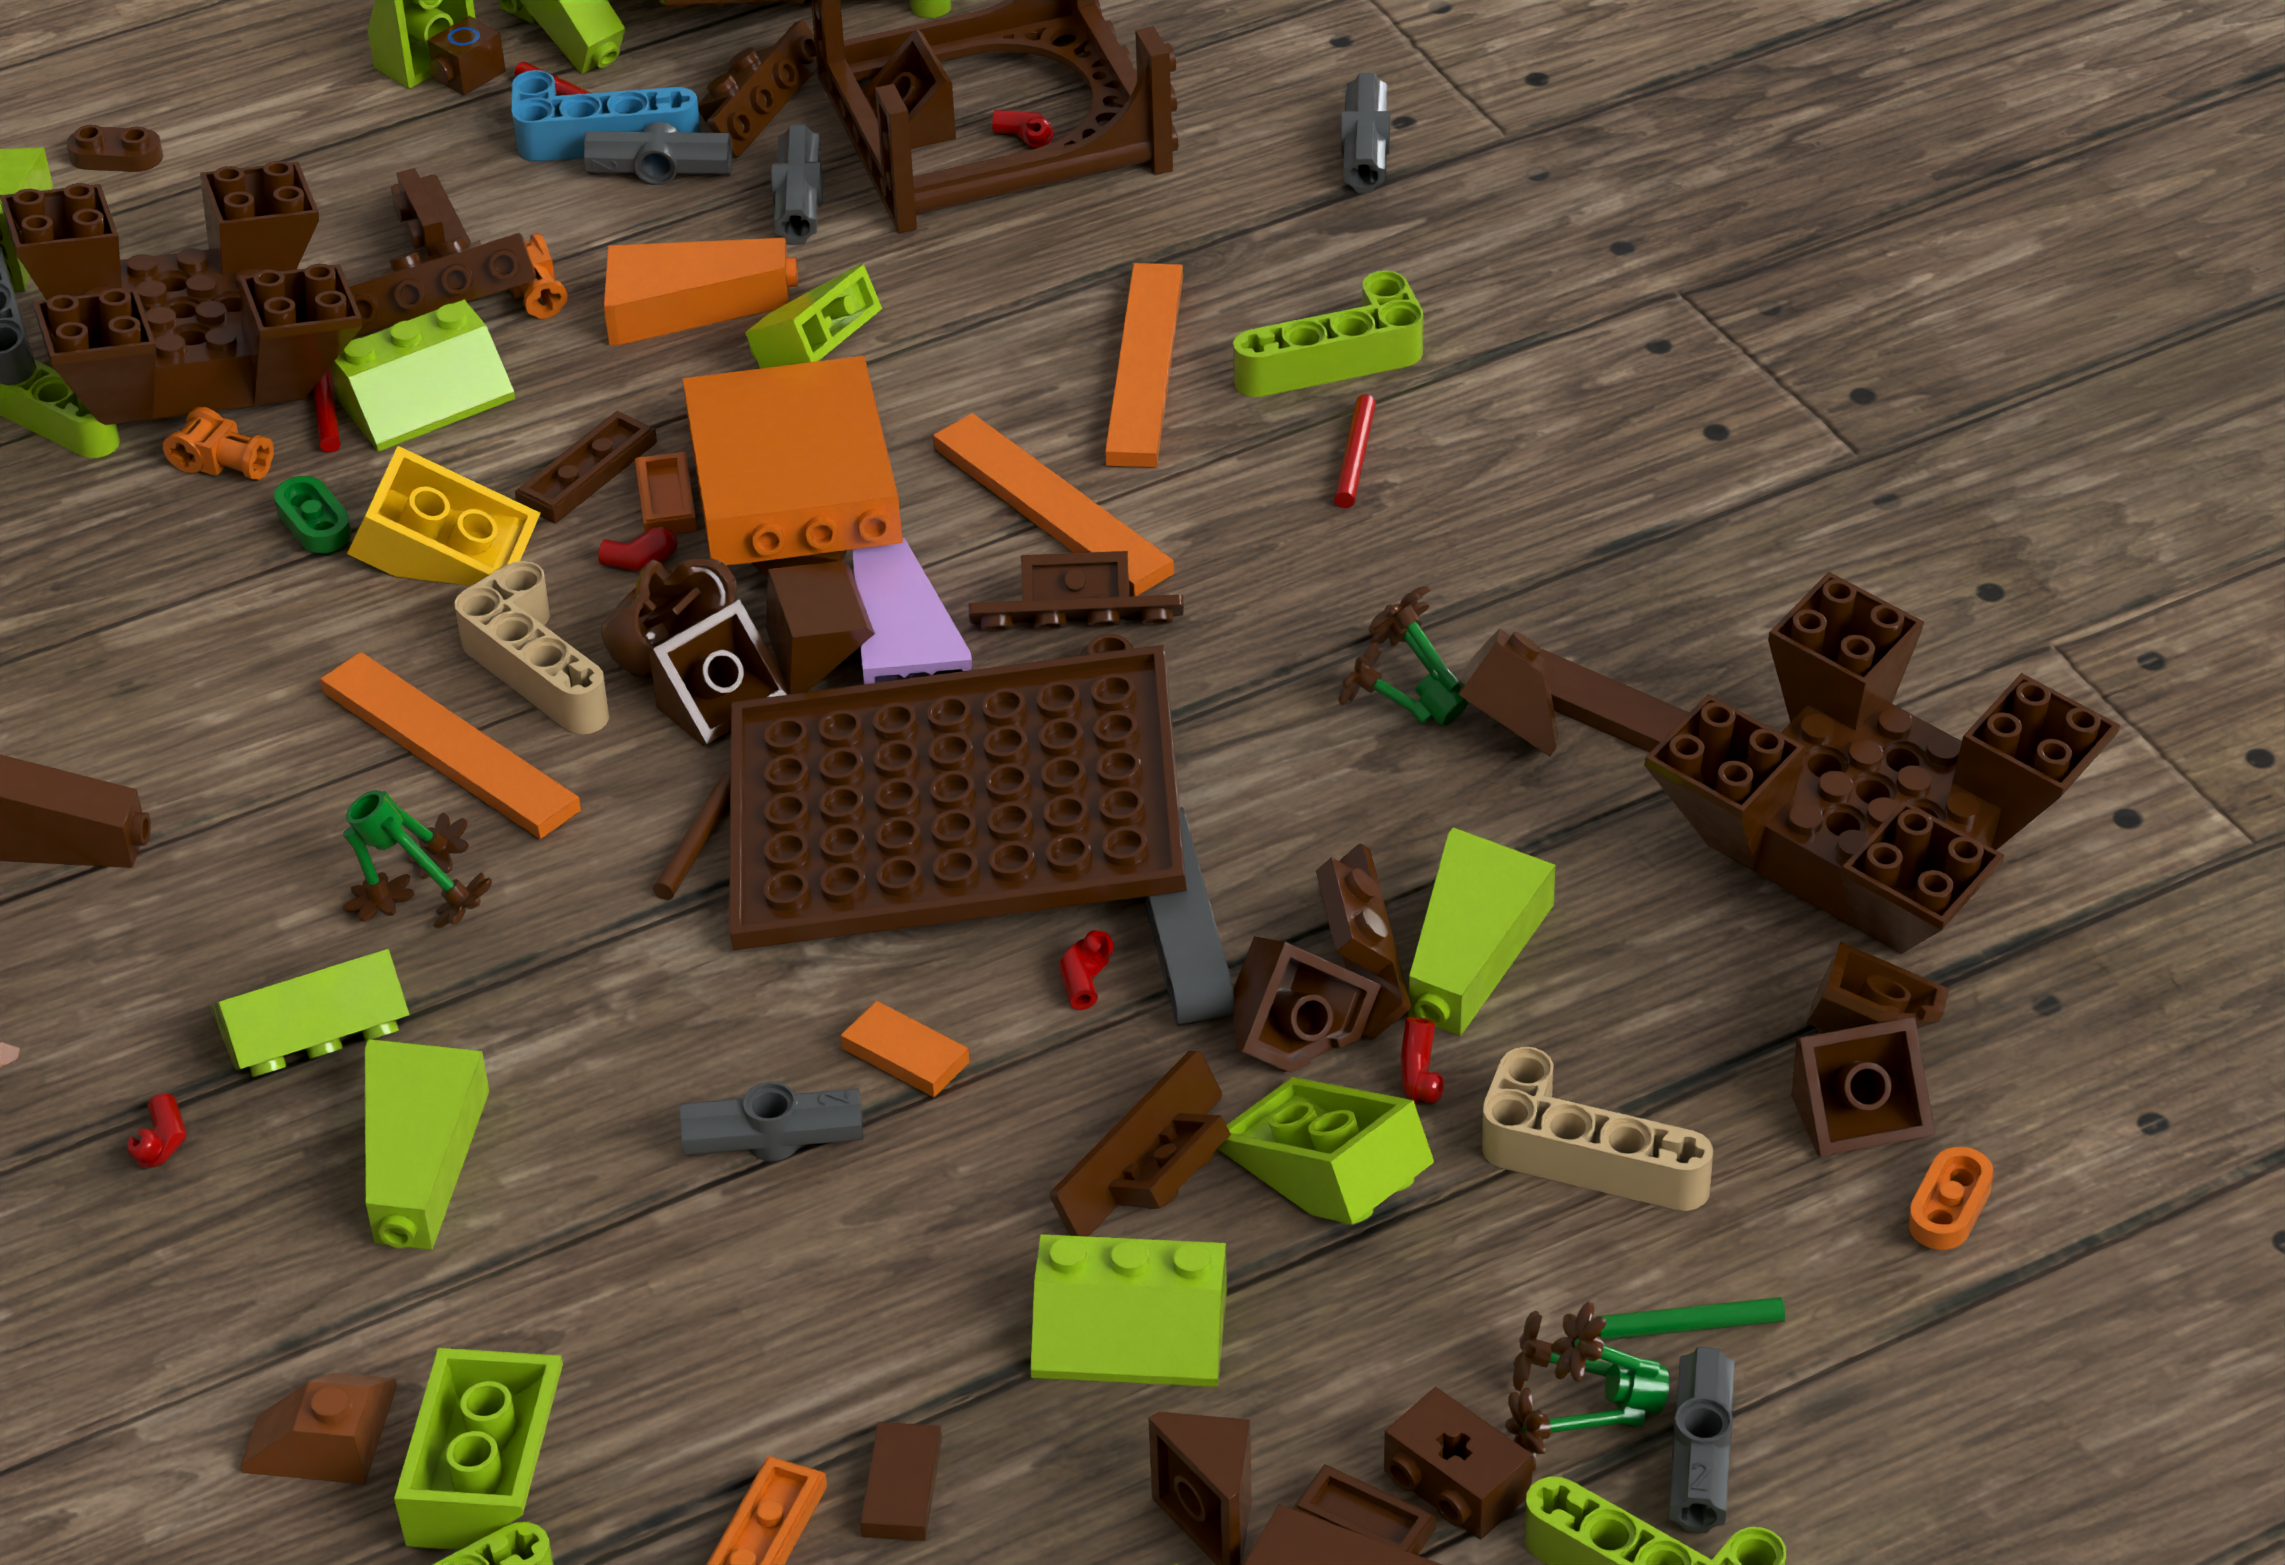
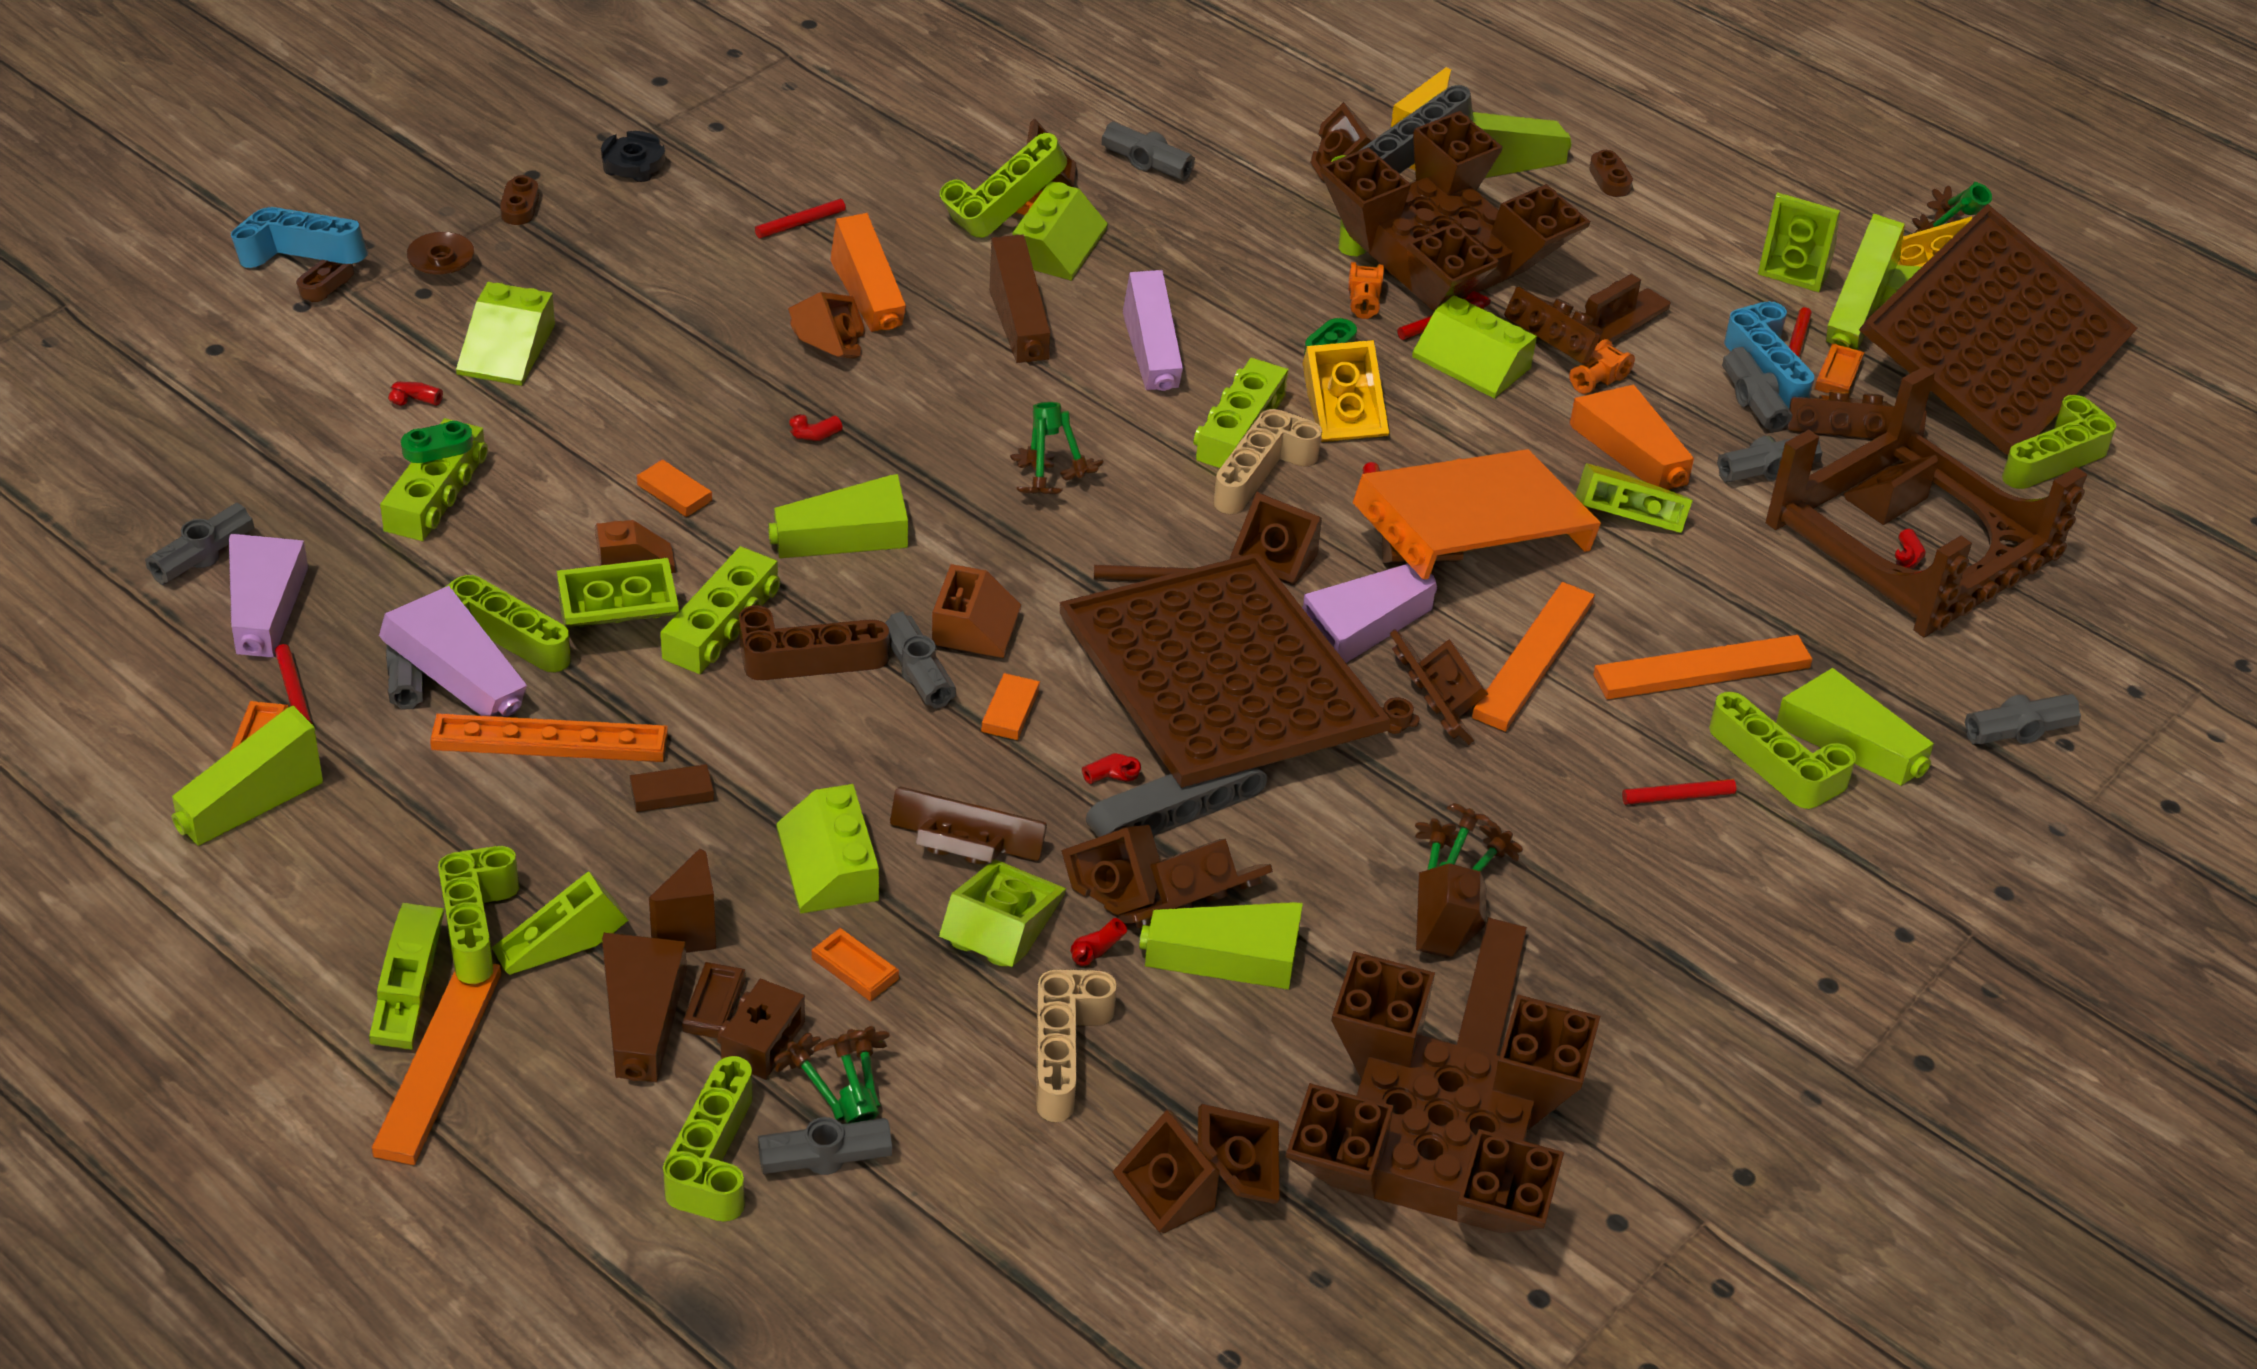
camera: 65 degrees right, 0 degrees up
lime slope [210,948,410,1077] -> none
orange tile [320,652,581,840] -> none
reddish brown brick [427,16,506,96] -> none
reddish brown tile [515,411,657,524] -> none
reddish brown head [601,559,737,676] -> none
reddish brown slope [766,561,875,694] -> none
green piece [1597,1297,1785,1341] -> none
orange plate [1908,1147,1994,1250] -> none
none -> orange tile [637,459,712,517]
none -> lime brick [660,546,780,674]
none -> reddish brown beam [739,605,889,680]
none -> orange tile [812,928,899,1002]
none -> dark orange slope [932,564,1021,658]
none -> lavender slope [1123,270,1183,391]
none -> lime brick [1193,357,1288,468]
none -> lime slope [1776,668,1934,786]
none -> orange tile [1814,344,1864,393]

